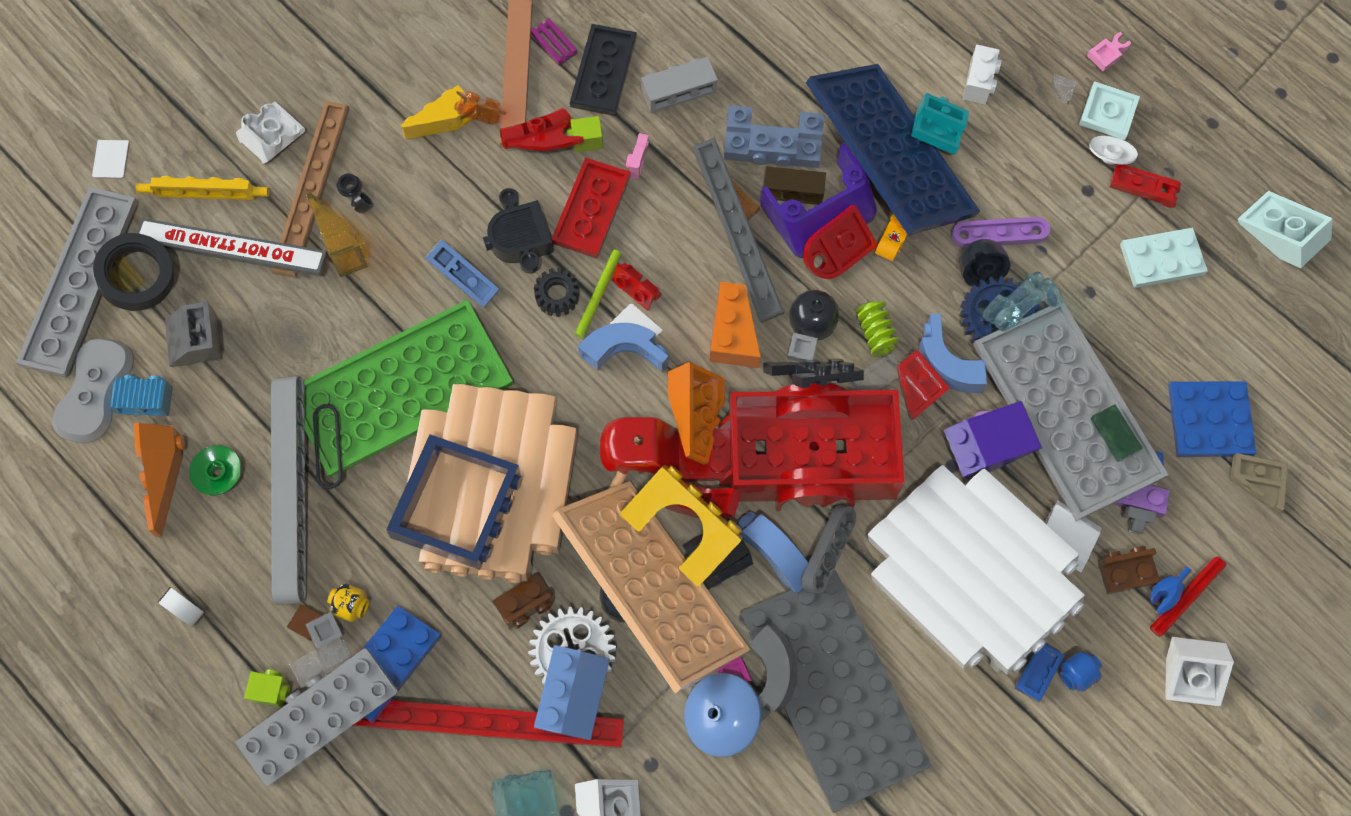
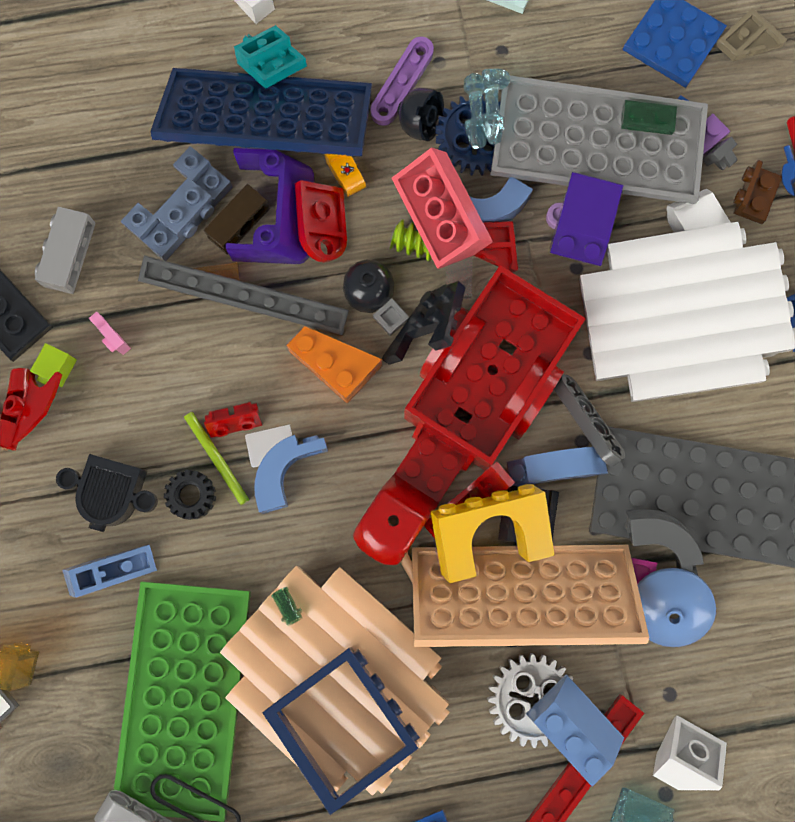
camera: 55 degrees left, 10 degrees up
reddish brown bracket [492,573,555,630] -> none
red plate [551,157,631,259] -> none
orange wedge [668,362,725,464] -> none
none -> clear green pin [271,587,303,626]
none -> coral slope [392,147,493,269]

